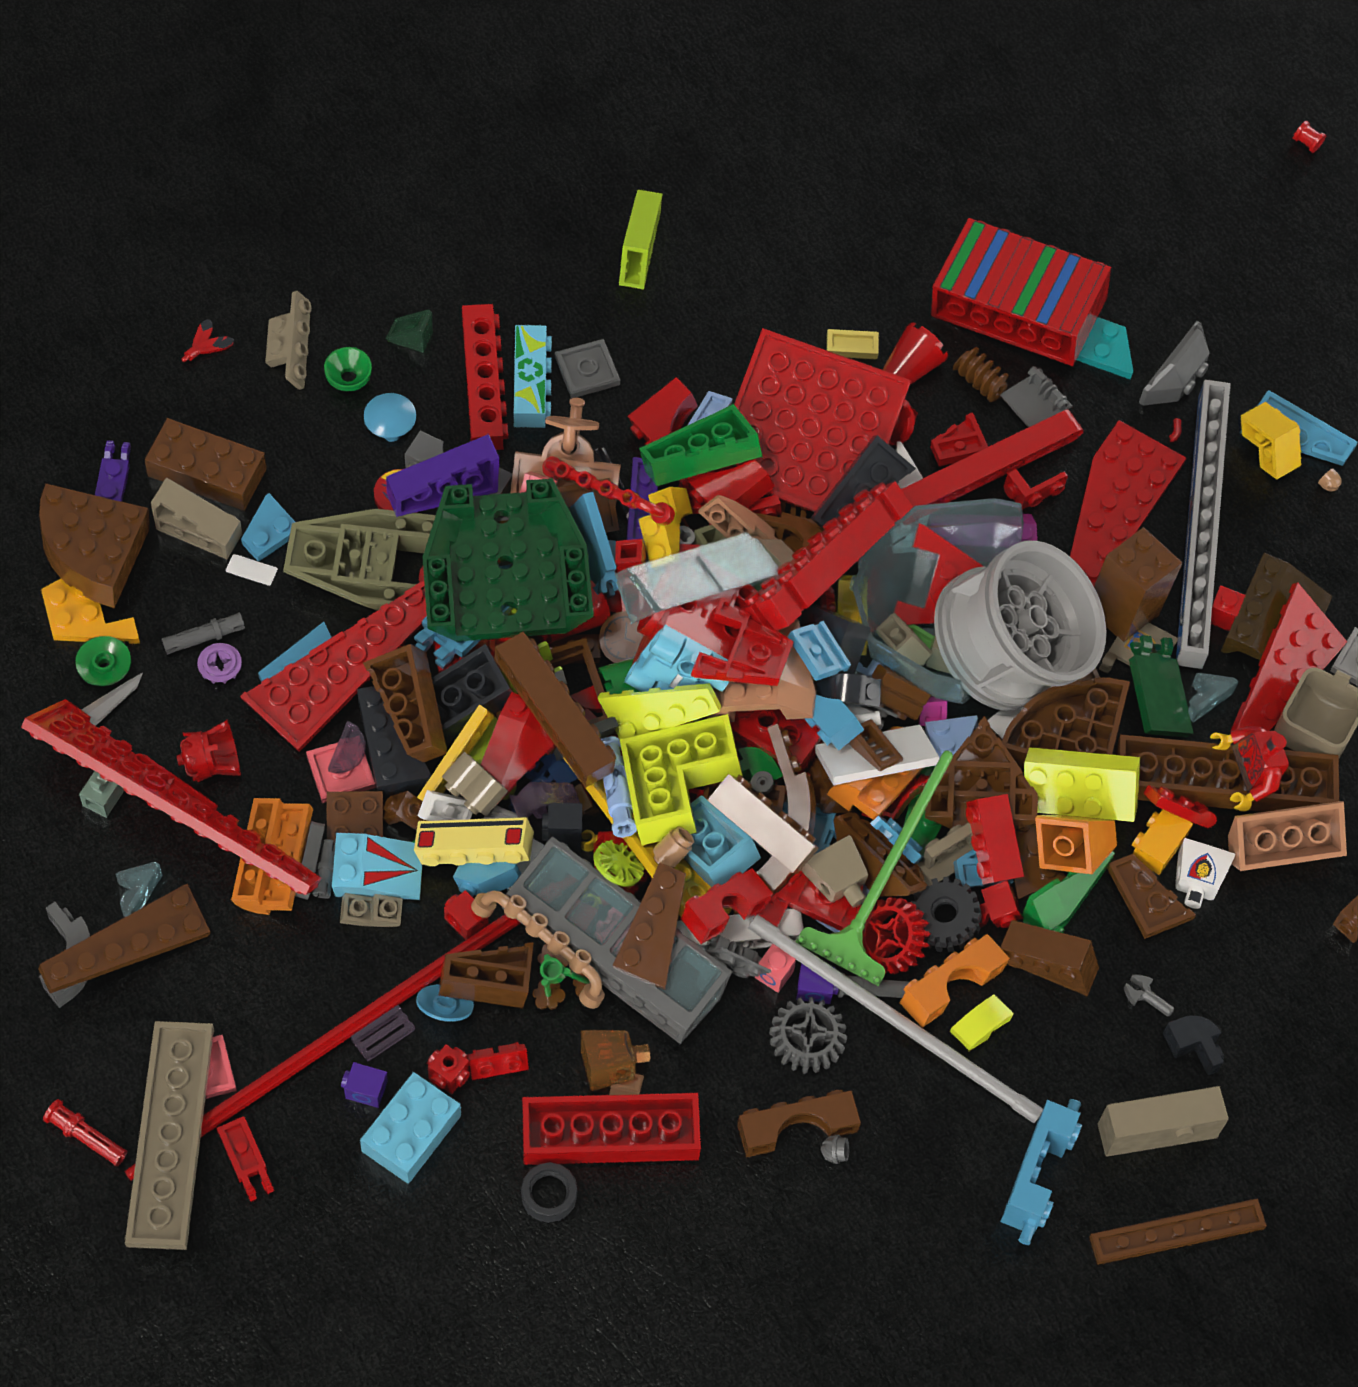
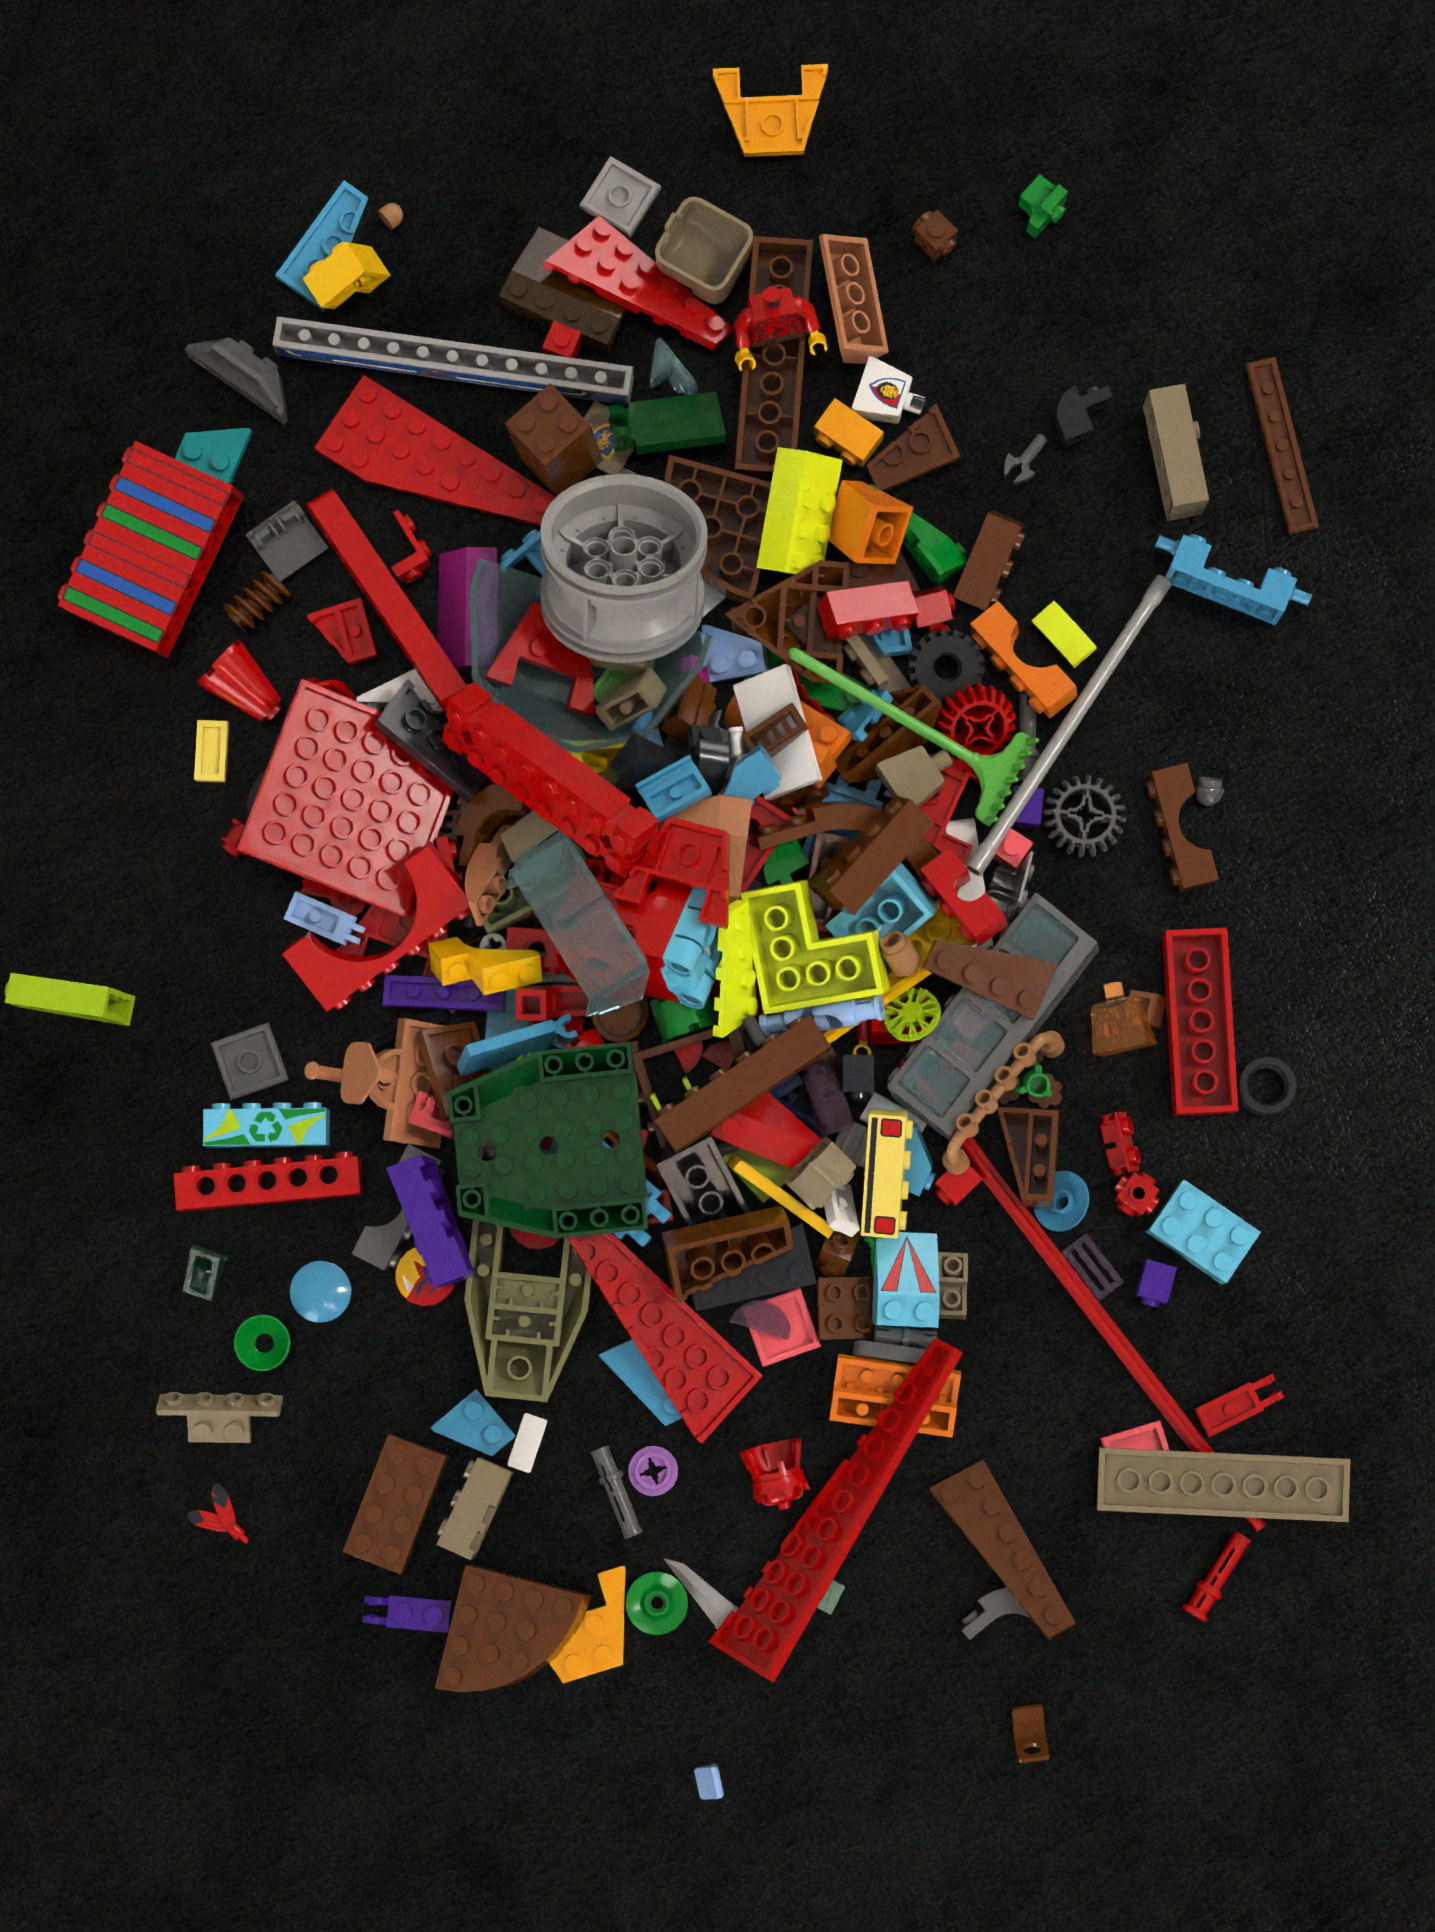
camera: 80 degrees left, 20 degrees up
clear light blue slope [116,862,162,917] -> none
red bar [542,456,675,526] -> none
green wedge [639,404,762,486] -> none
dark grey piece [751,771,773,795] -> none
red hinge [1144,785,1217,828] -> none
red leg [1169,419,1181,442] -> none

